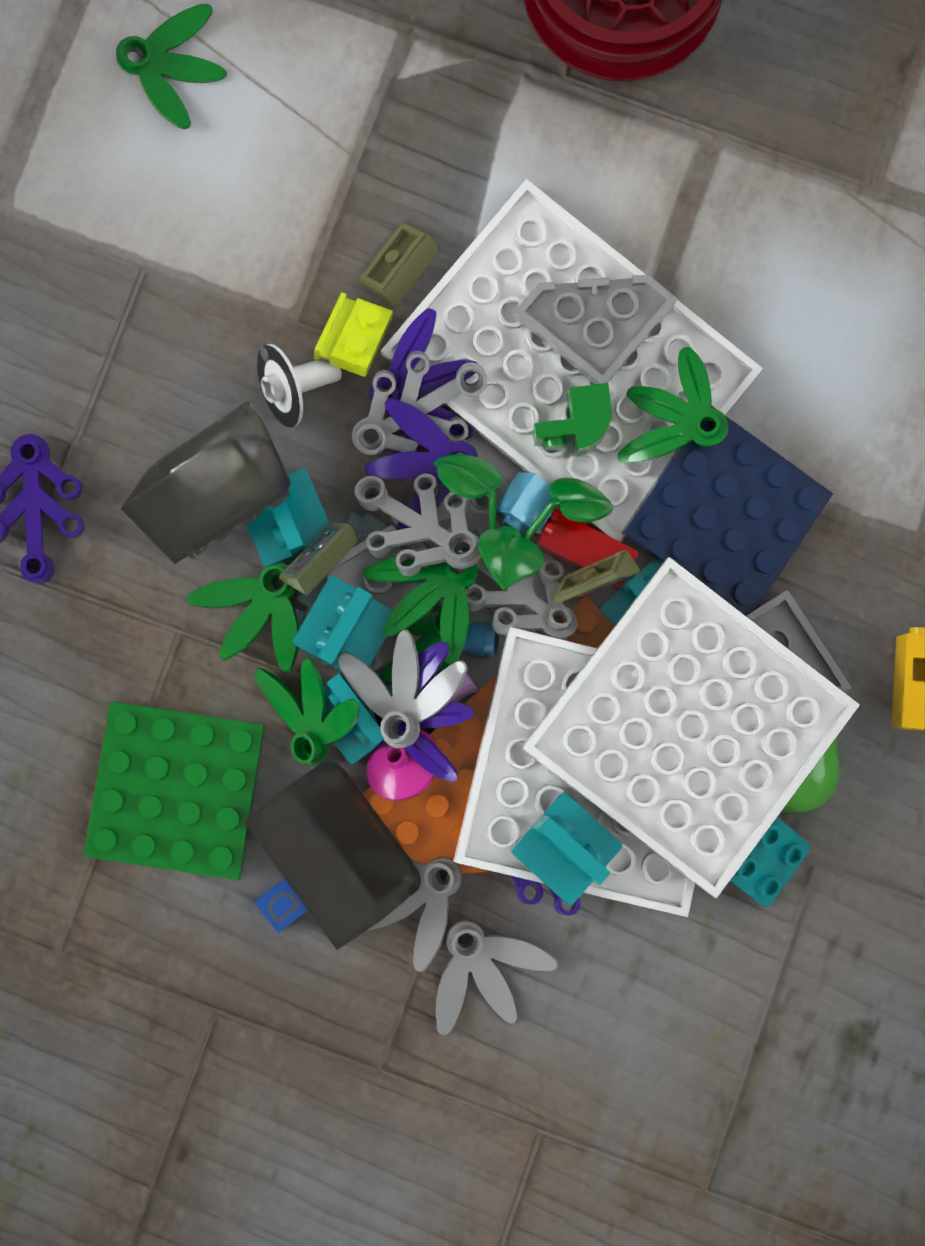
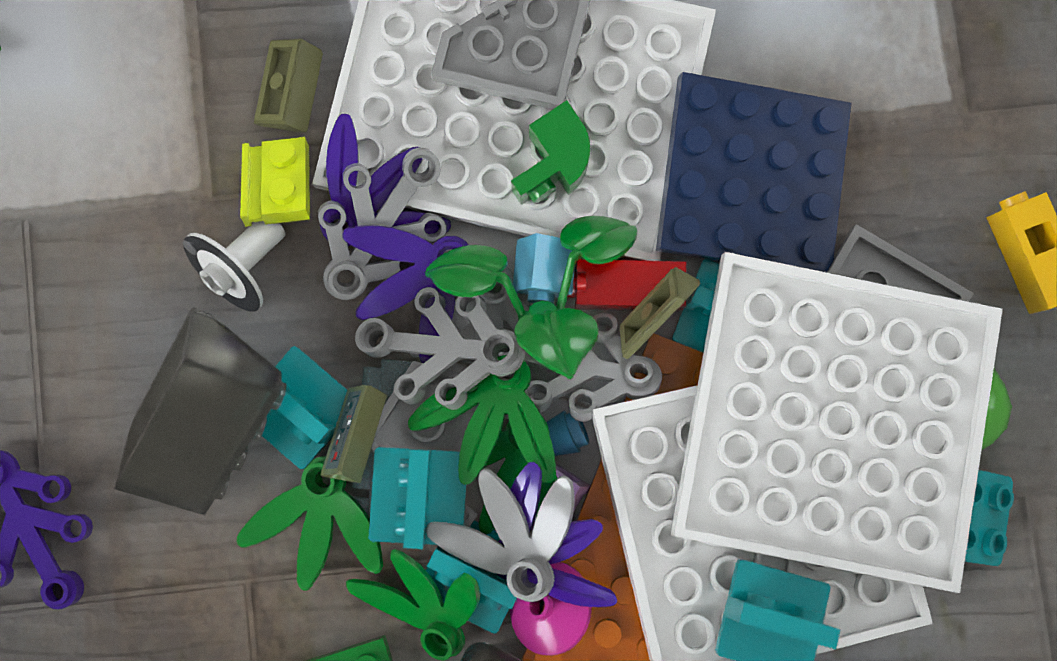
camera: 20 degrees left, 0 degrees up
green plant [617,347,728,463] -> none

